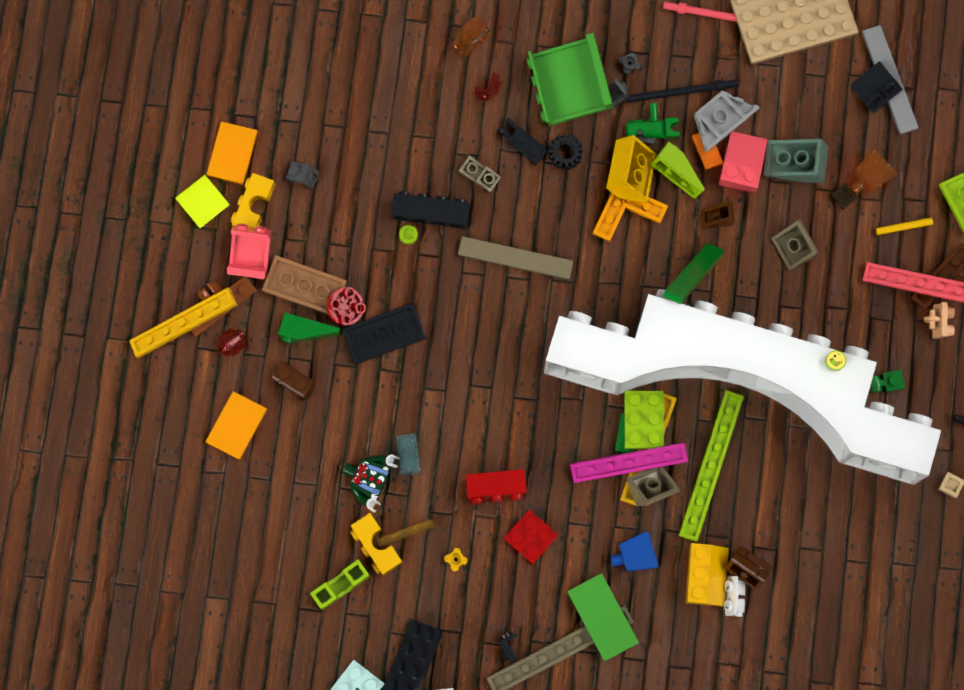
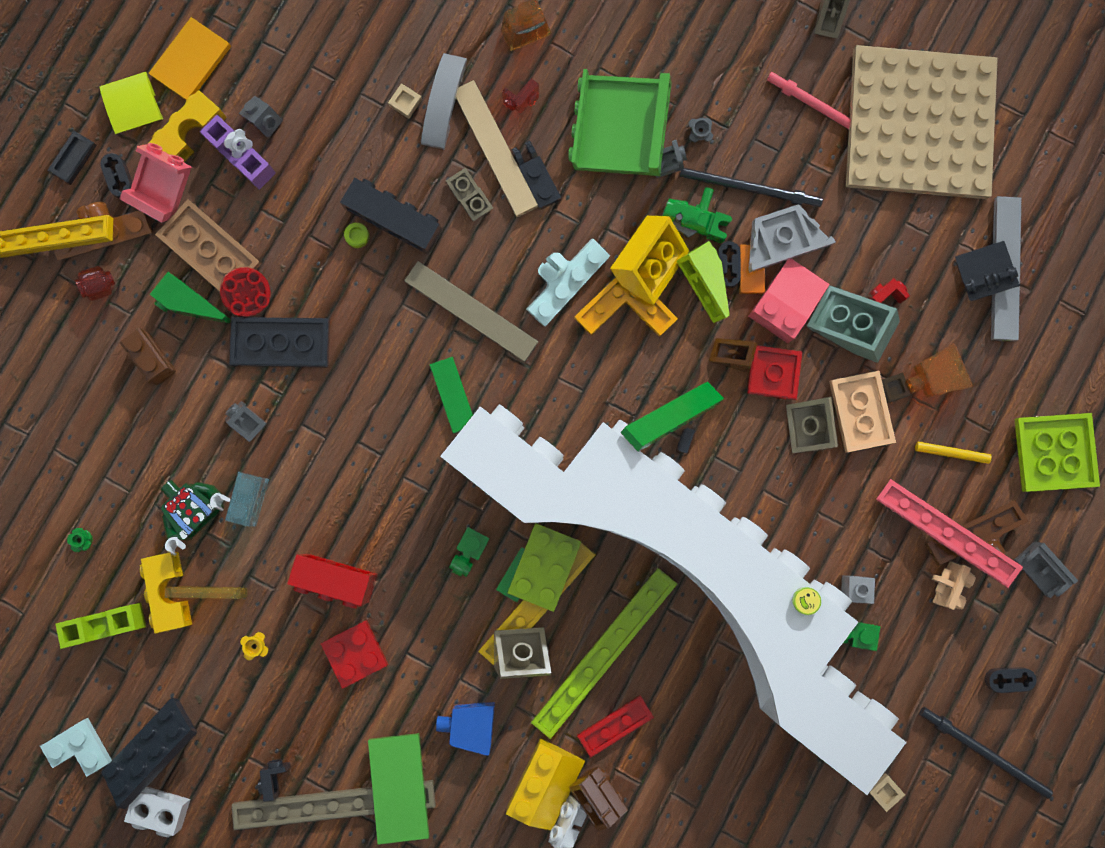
camera: 20 degrees right, 5 degrees up
light orange tile [206,391,268,460] -> none
black tyre [548,134,583,170] -> none
dark pink tile [570,442,688,483] -> none
none -> black tile [48,131,97,185]
none -> green plate [67,528,93,552]
none -> black beam [100,153,133,199]
none -> medium lavender arch [200,115,276,190]
none -> white plate [224,129,253,158]
none -> dark grey bracket [225,401,266,442]
none -> tan plate [388,83,422,119]
none -> light grey slope [421,53,467,150]
none -> green tile [430,356,473,434]
none -> green plate [449,527,490,577]
none -> tan tile [456,80,538,218]
none -> light aqua plate [526,239,610,326]
none -> red tile [577,695,654,758]
none -> black tile [676,427,695,455]
none -> black beam [717,241,741,289]
none -> red plate [747,345,802,401]
none -> light nougat plate [829,371,896,453]
none -> light grey brick [841,575,875,604]
none -> red bracket [869,278,910,303]

